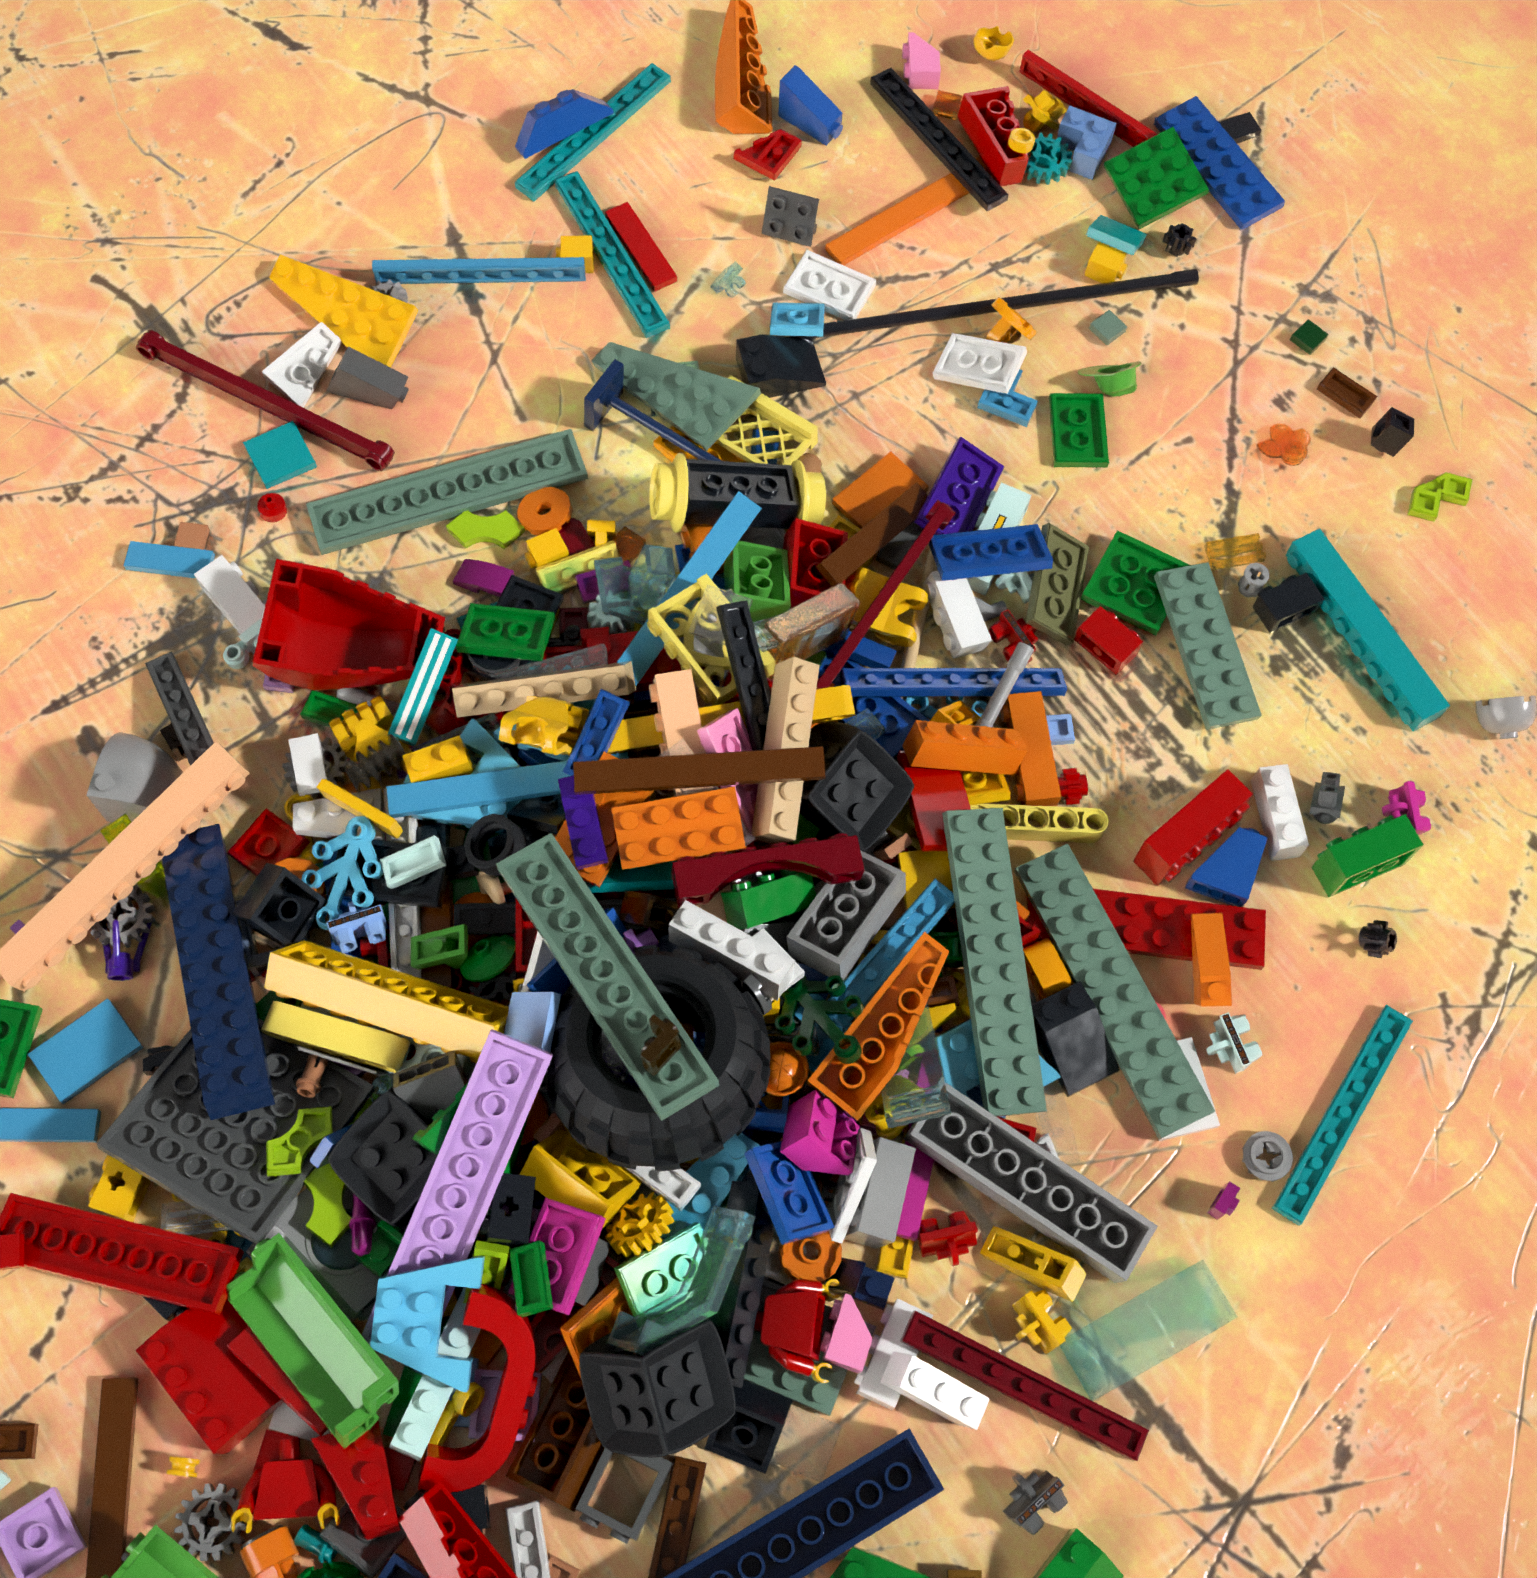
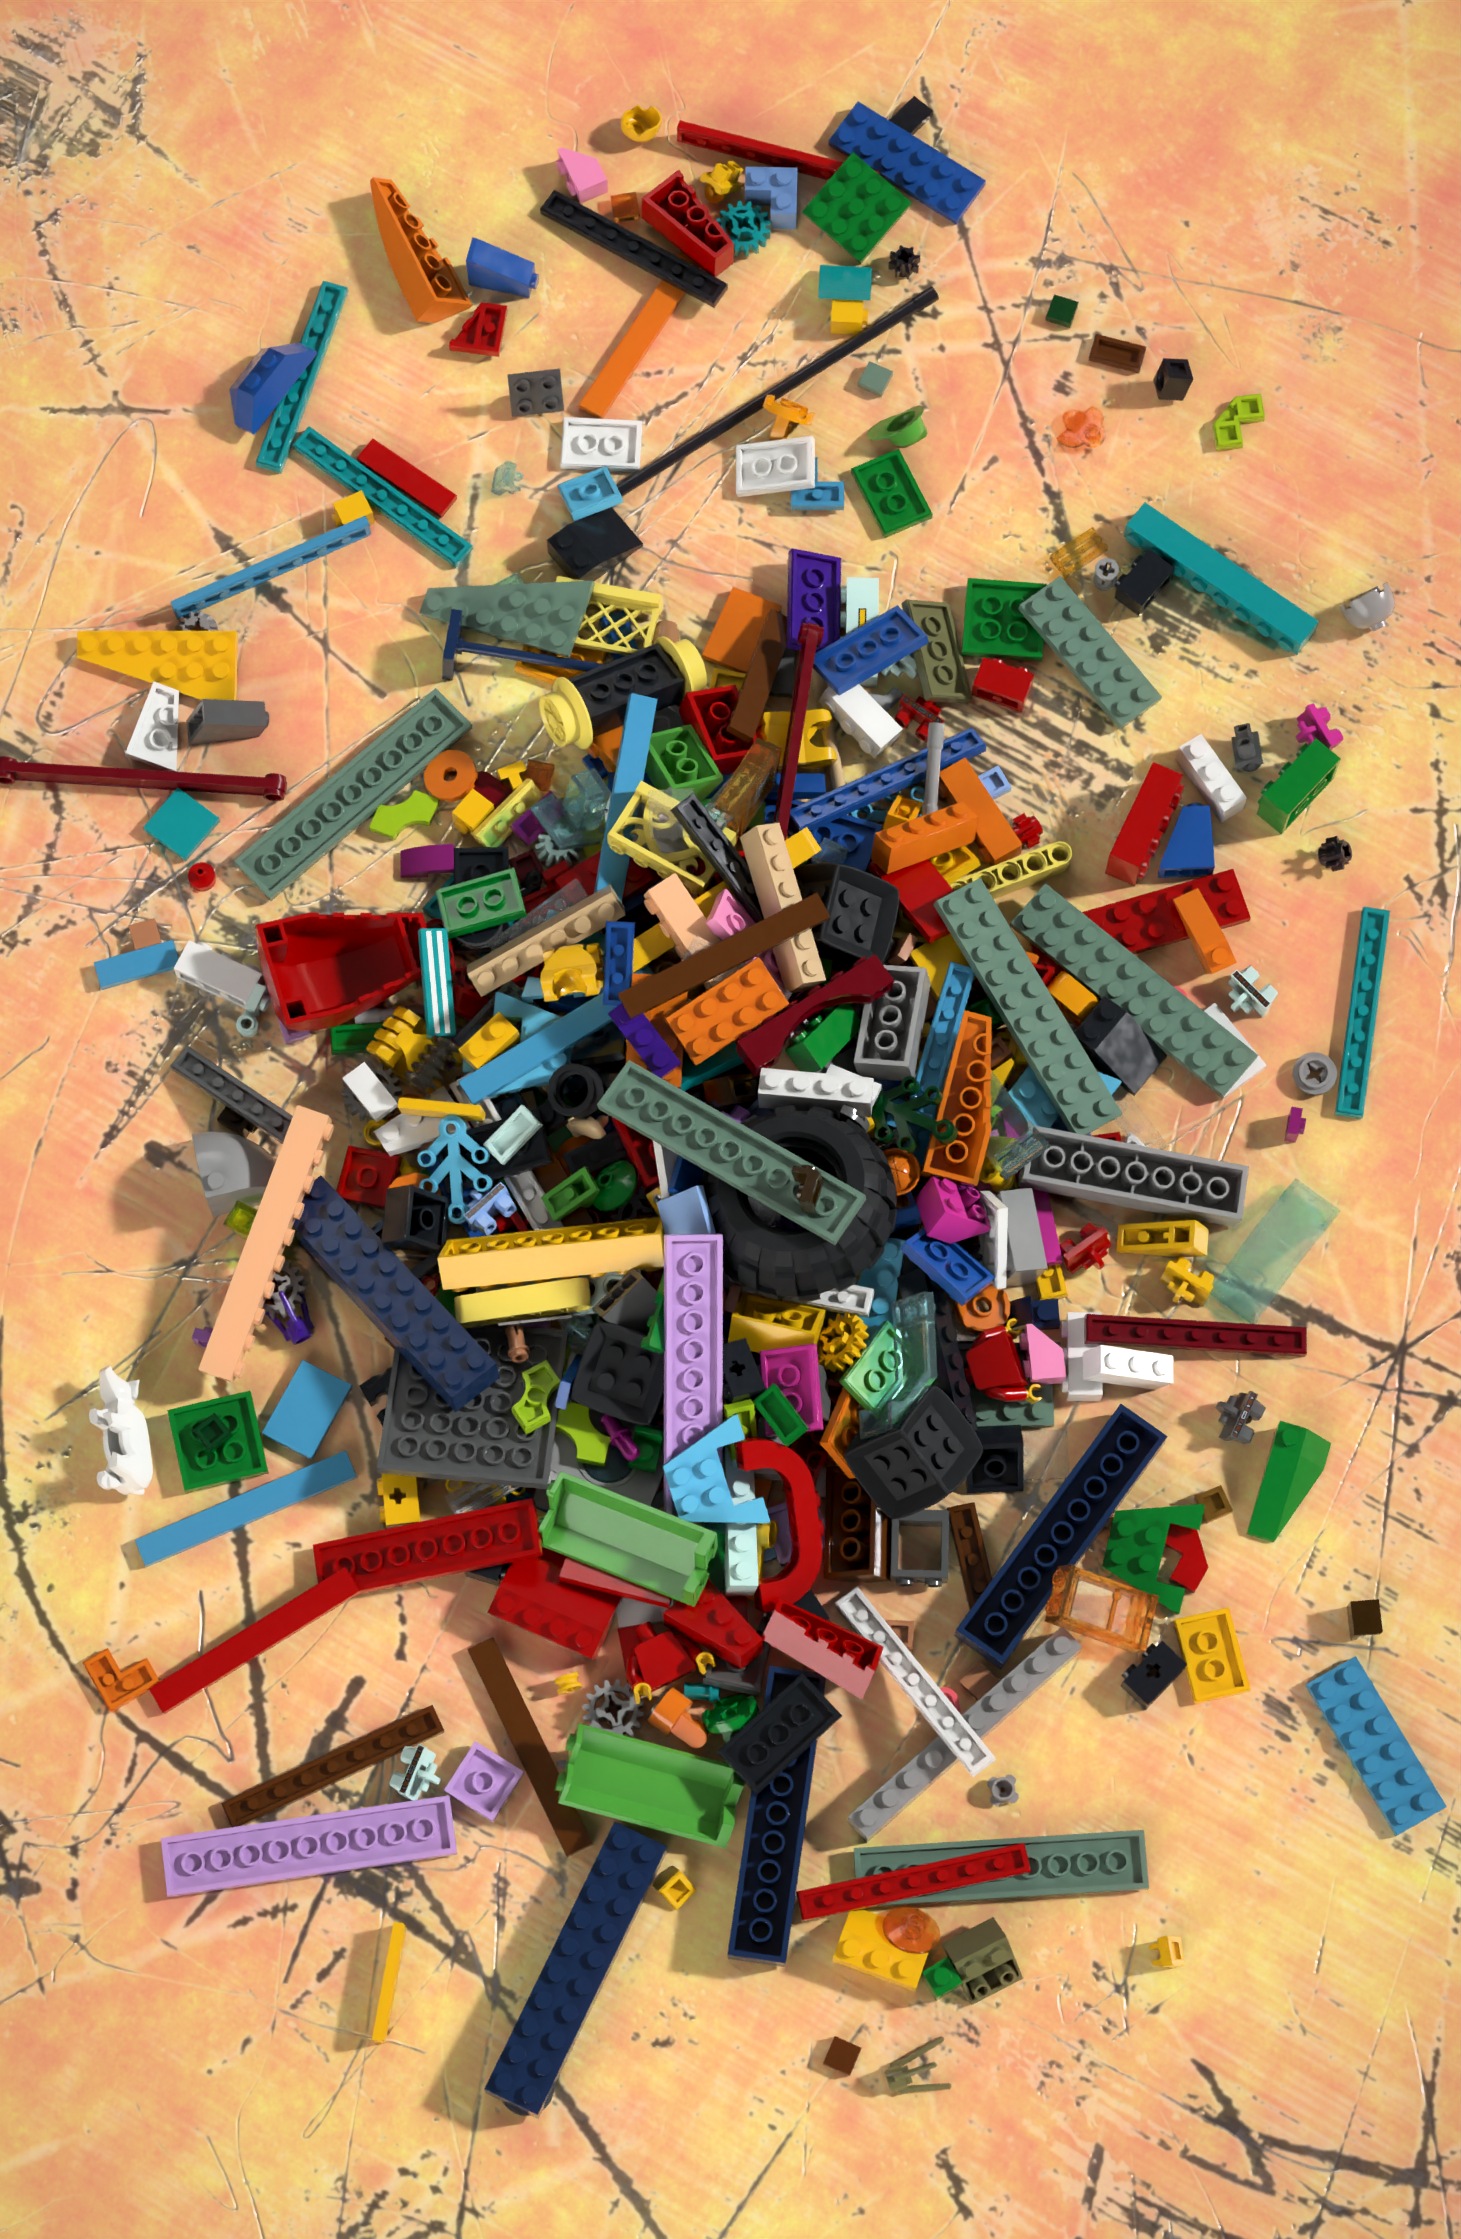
camera: 20 degrees left, 5 degrees up
yellow tile [1008,128,1035,153] -> none

